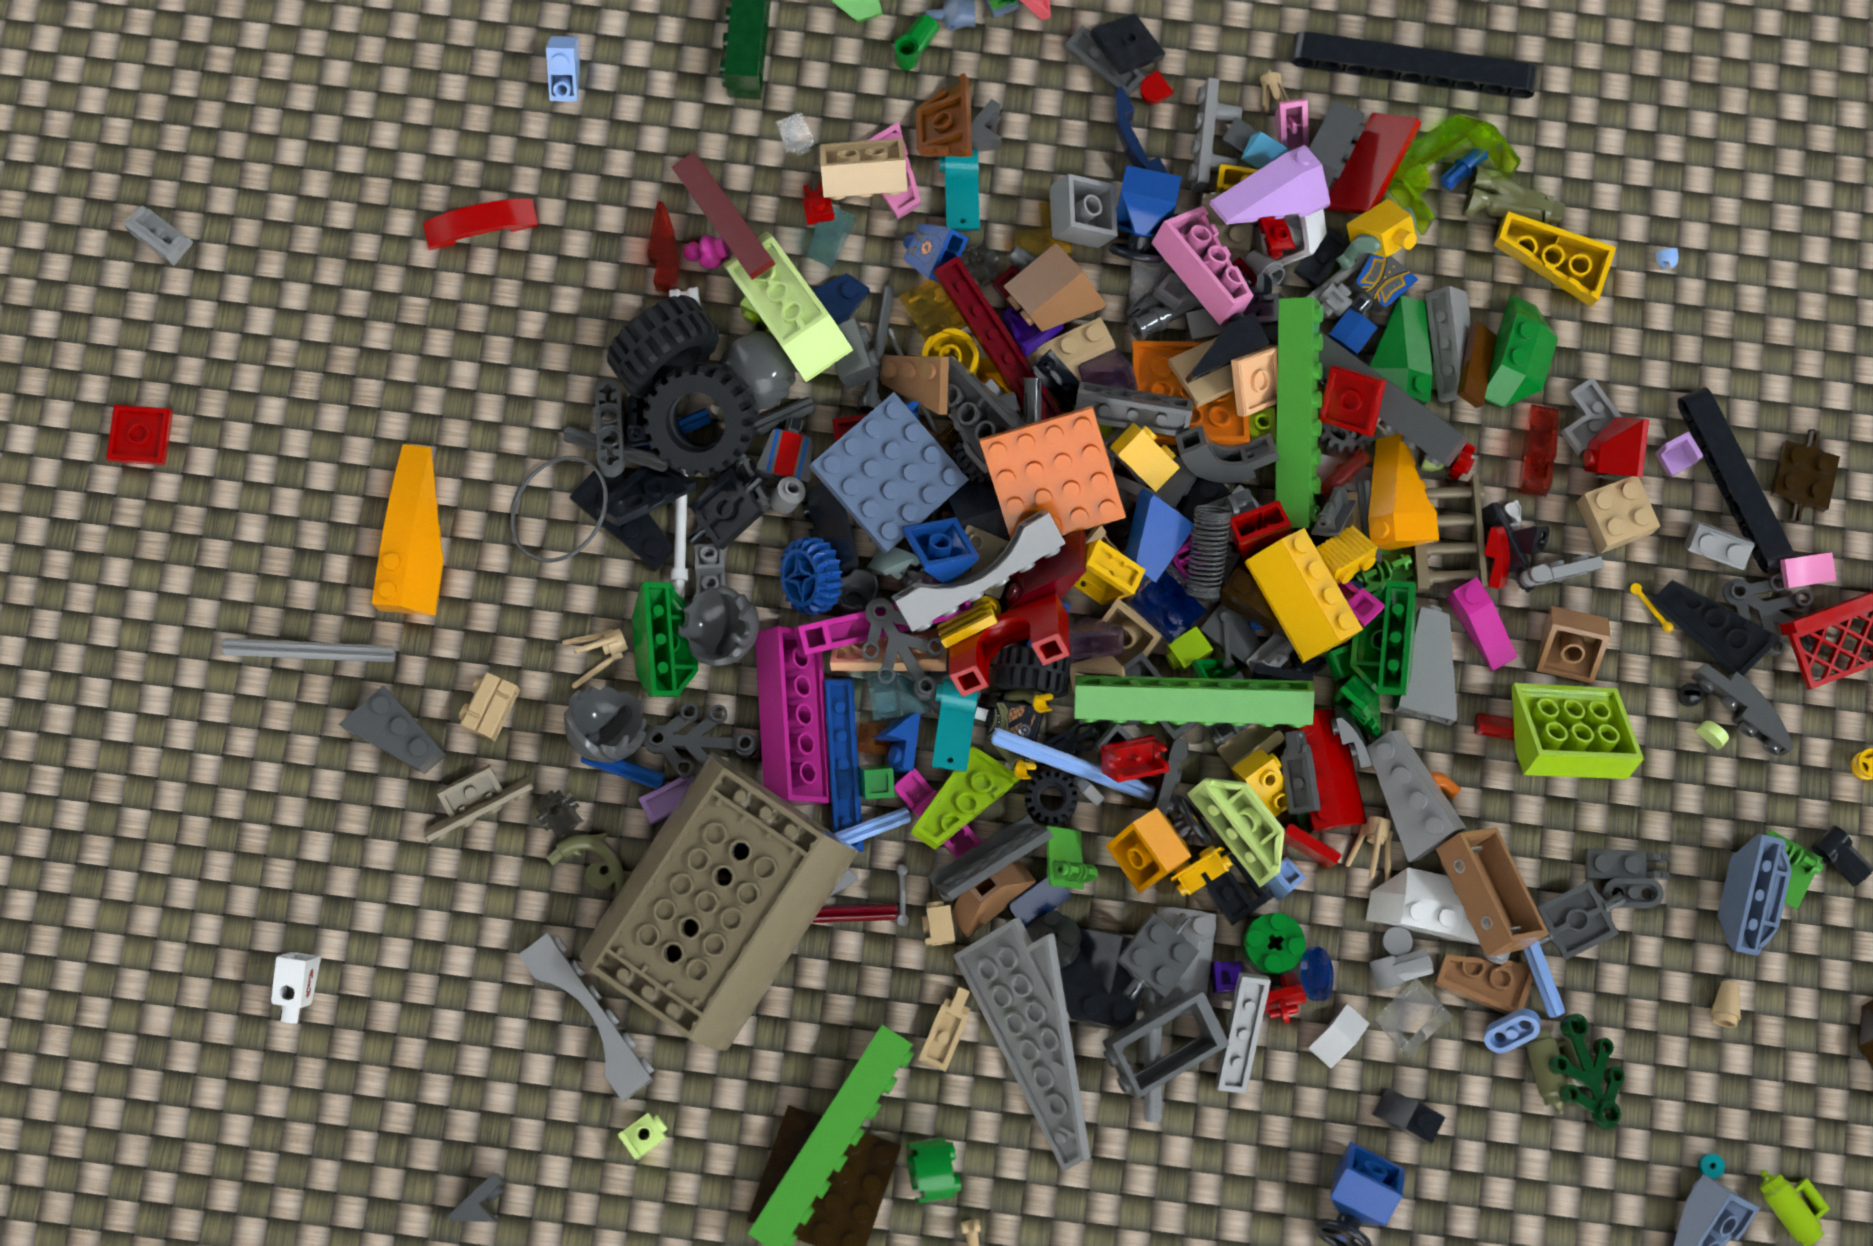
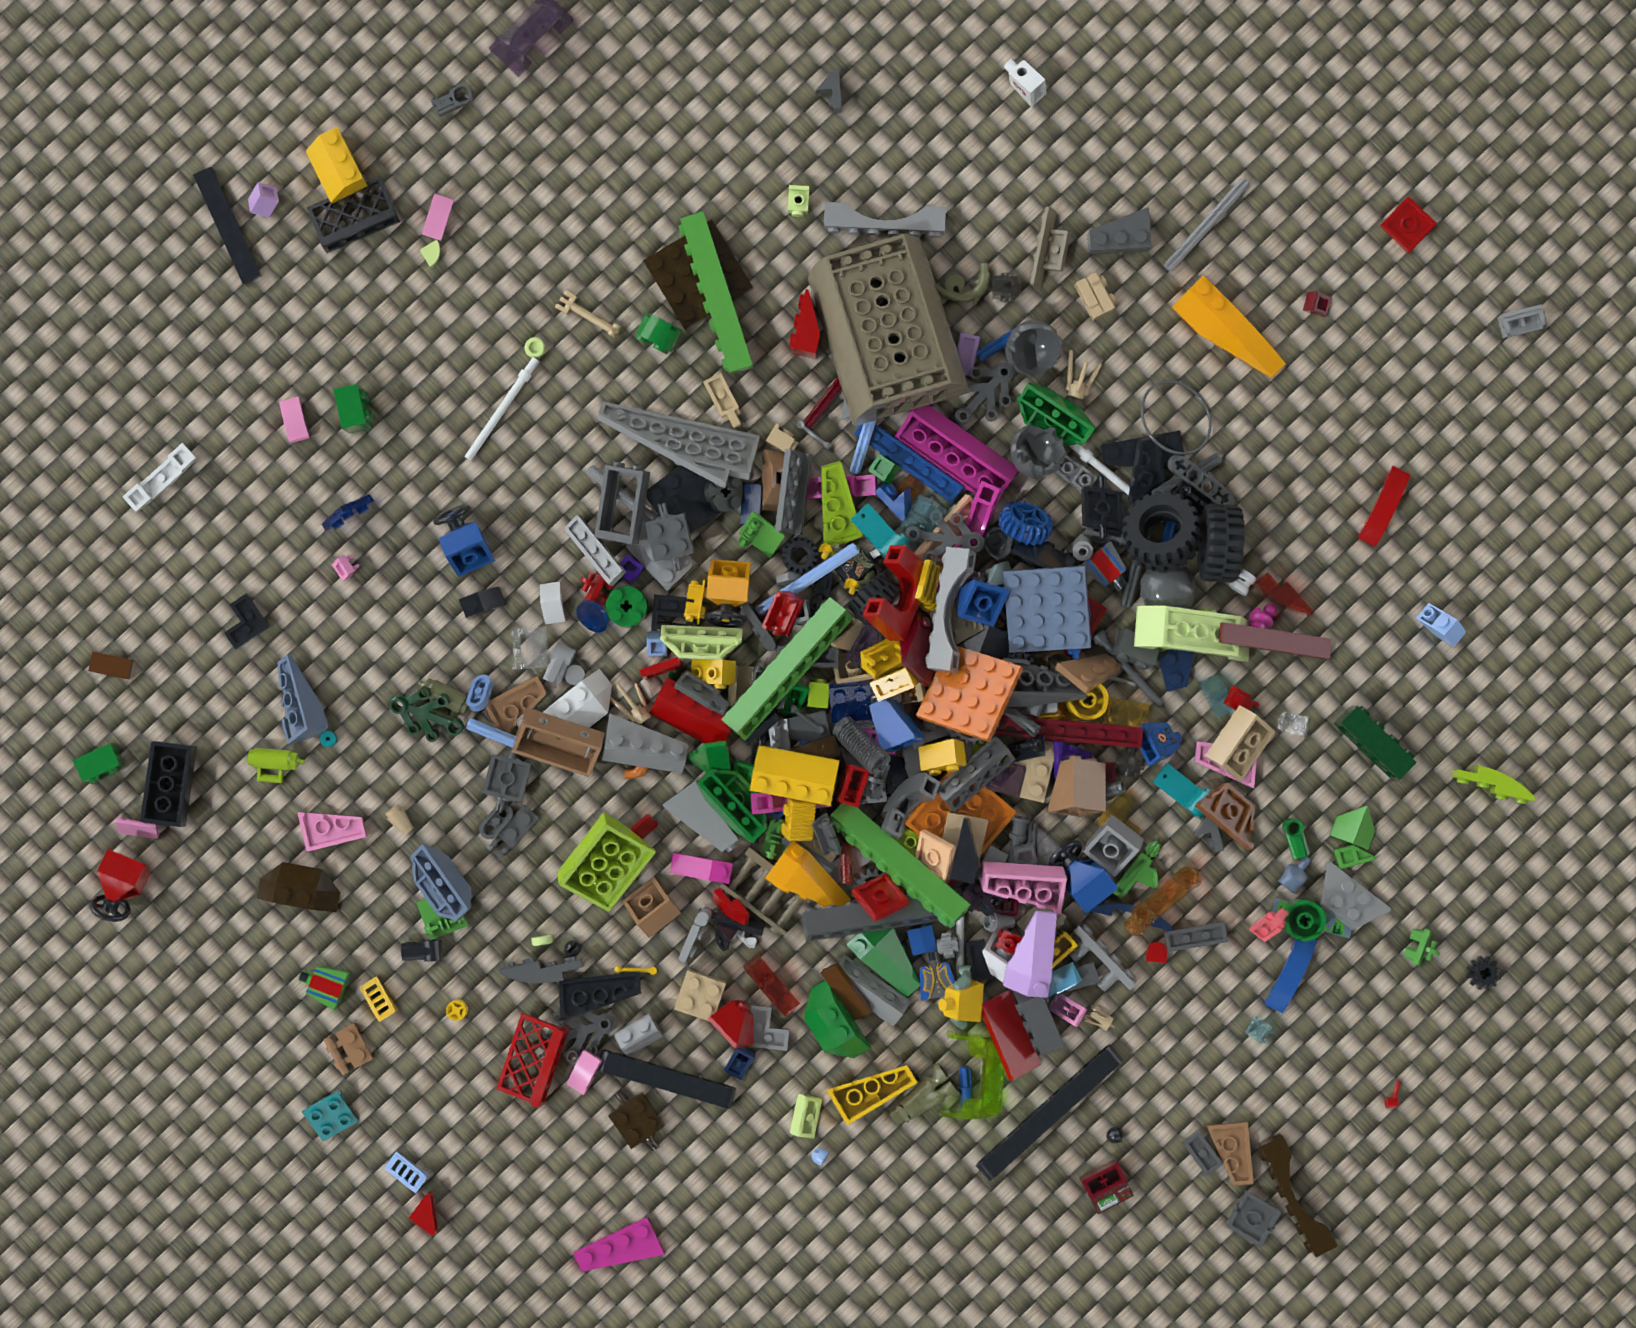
camera: 130 degrees right, 10 degrees up
black plate [1090,13,1166,75] -> none
dark grey slope [1331,705,1372,768] -> none
red plate [1447,443,1477,481] -> none
lavender panel [1655,432,1703,478] -> none
none -> bright pink wing [297,812,367,852]
none -> dark blue slope [723,1047,756,1080]
none -> red slope [789,289,820,360]
none -> yellowish green slope [790,1094,822,1139]
none -> yellow hinge [861,639,902,679]
none -> bright green piece [1113,841,1161,899]
none -> clear orange plate [1124,867,1202,936]
none -> dark red slope [1303,291,1332,317]

